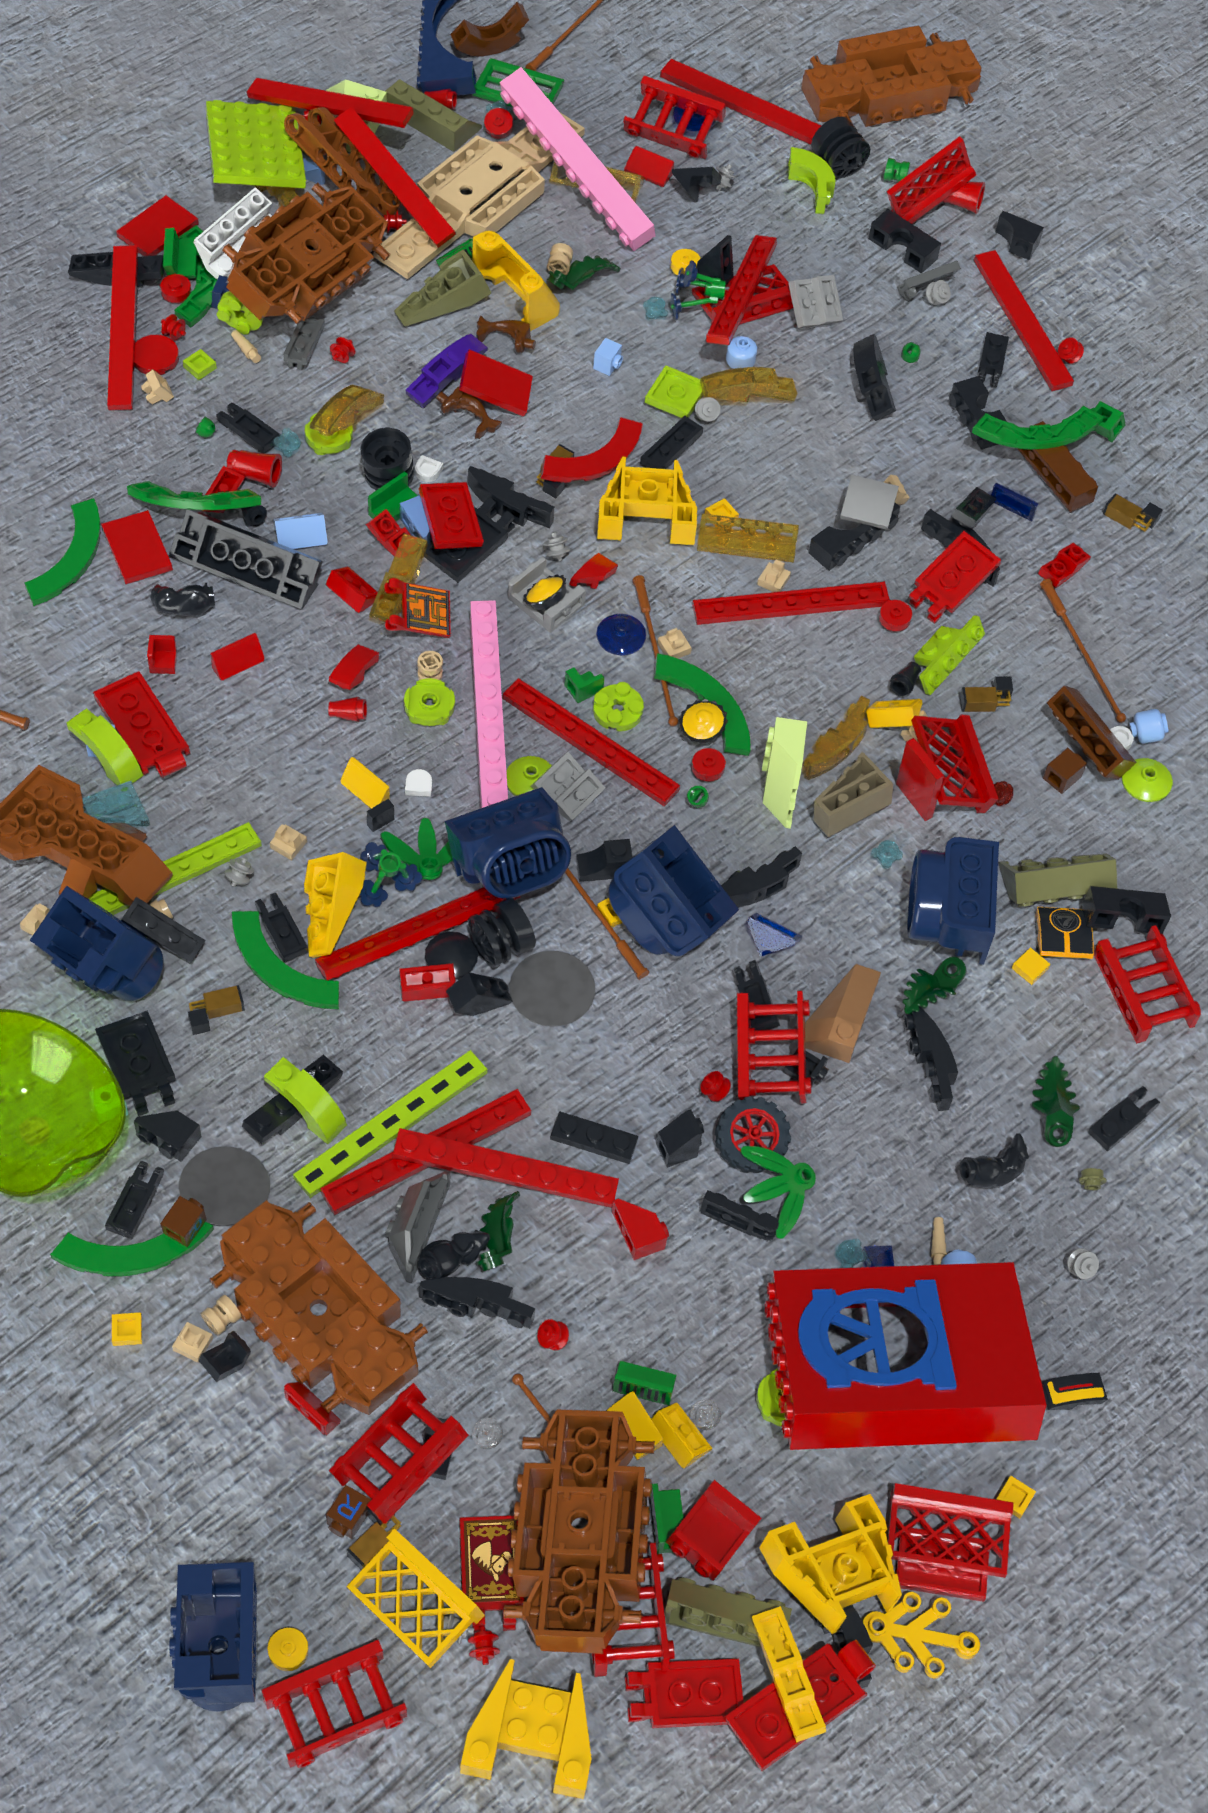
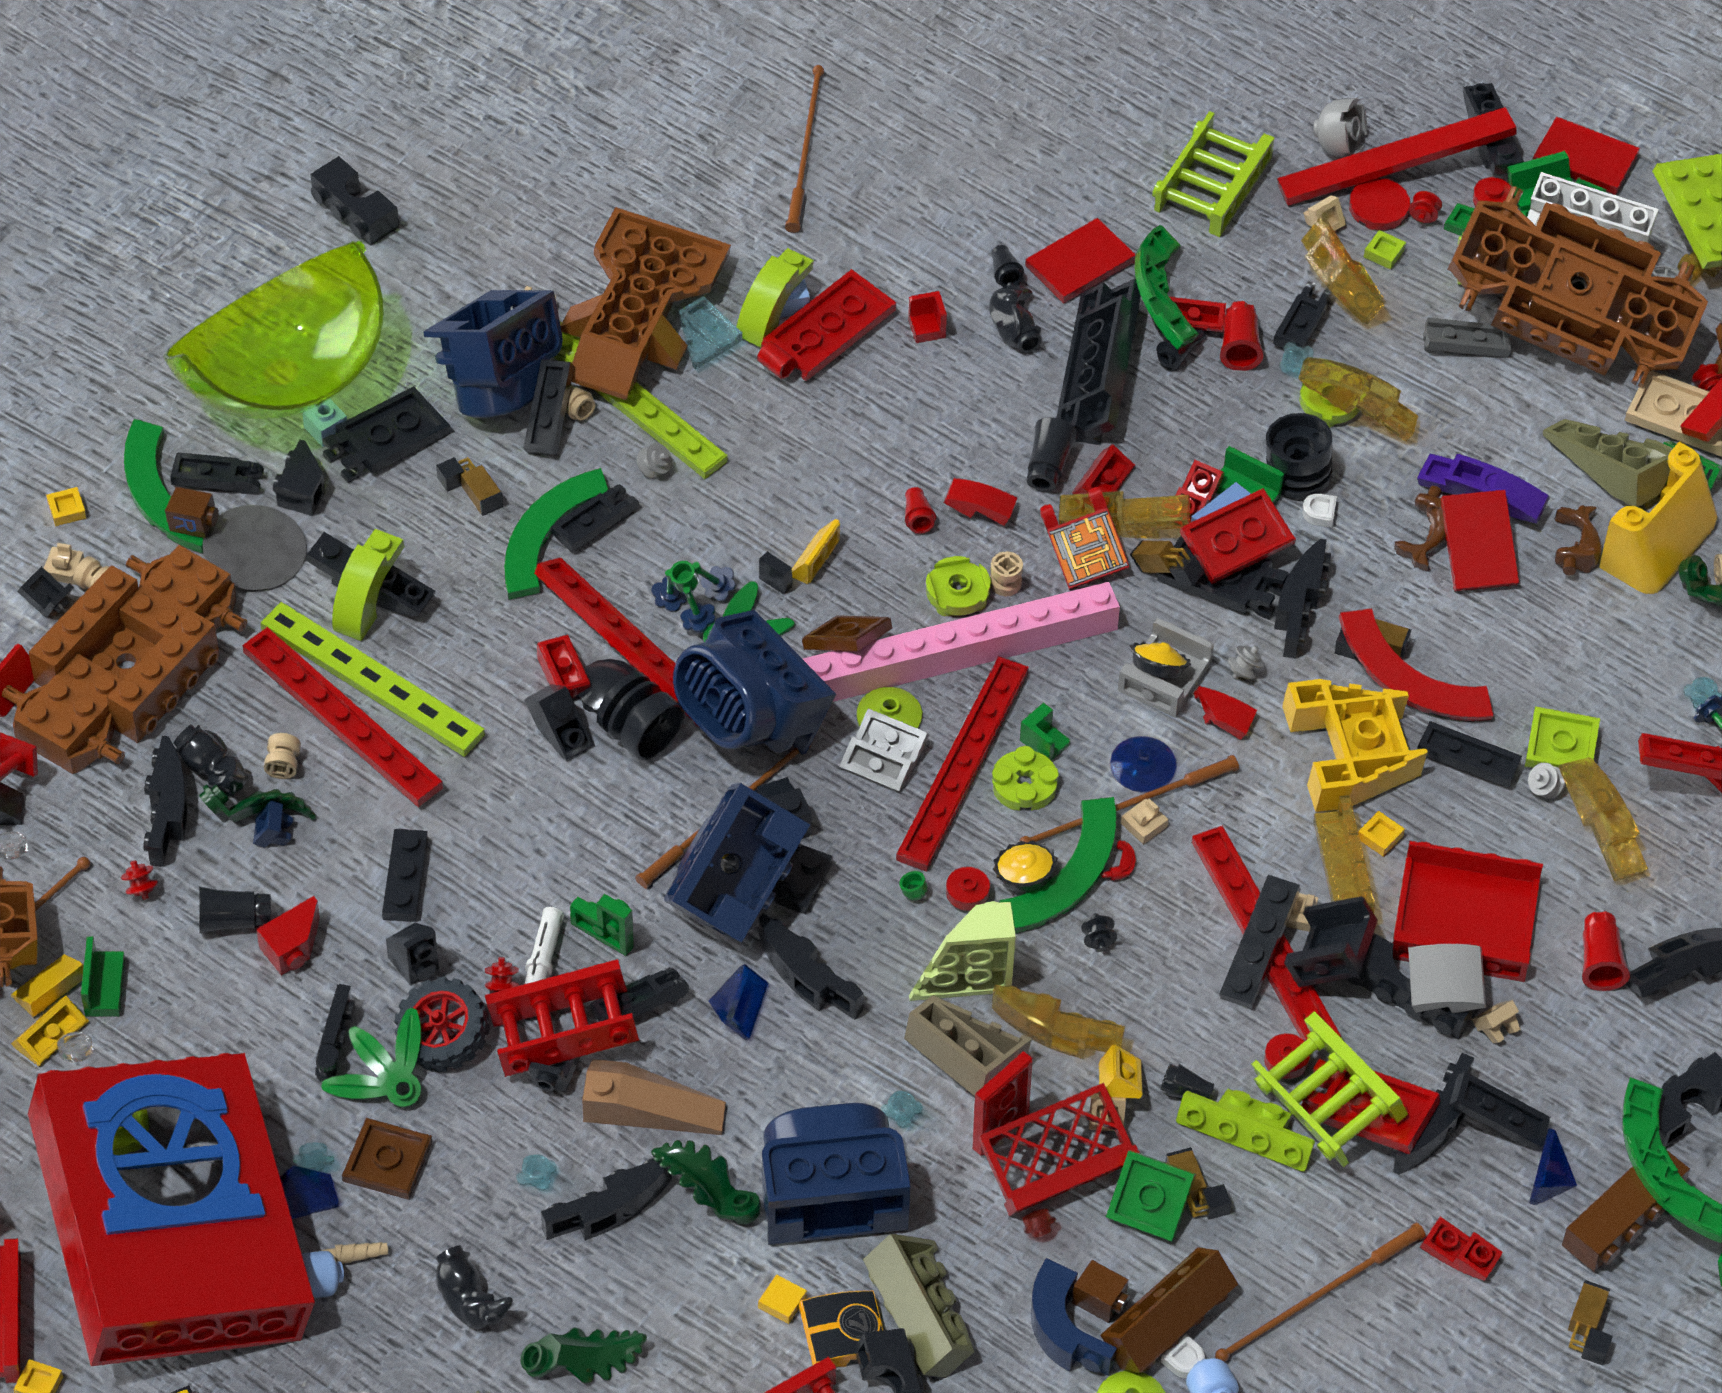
camera: 80 degrees right, 5 degrees down
green tile [24,498,101,606] -> none
green hinge [195,416,216,438] -> none
red slope [210,633,265,681] -> none
tan animal [231,330,261,363] -> none
tan tile [270,824,307,861] -> none
light blue panel [273,513,328,549] -> none
yellow wedge [304,852,367,958] -> none
red wheel [330,337,356,363] -> none
dark grey wedge [386,1171,451,1284] -> none
red plate [392,1128,619,1208] -> none
white tile [405,769,432,797] -> none
flat silver sticker [509,951,595,1026] -> none
light blue plate [593,338,623,376] -> none
light blue head [726,336,758,371] -> none
none -> black plant [199,886,271,934]
none -> dark blue tile [253,801,293,848]
none -> tan wheel [263,733,301,779]
none -> reddish brown tile [342,1118,433,1200]
none -> clear light blue plate [516,1154,556,1191]
none -> white pin [524,907,564,984]
none -> green plate [570,894,634,956]
none -> reddish brown tile [802,615,893,651]
none -> black cone [991,245,1024,287]
none -> black plant [1027,417,1078,492]
none -> dark blue arch [1031,1258,1117,1376]
none -> black wheel [1081,913,1117,951]
none -> red piece [1101,841,1136,880]
none -> green plate [1106,1150,1196,1241]
none -> piece [1130,540,1205,585]
none -> lime fence [1152,111,1275,237]
none -> black plate [1219,874,1301,1009]
none -> lime fence [1251,1011,1408,1167]
none -> black panel [1284,896,1378,987]
none -> clear yellow slope [1301,218,1386,325]
none -> light grey cylinder [1313,98,1367,158]
none -> red panel [1392,841,1543,982]
none -> red plant [1582,911,1630,991]

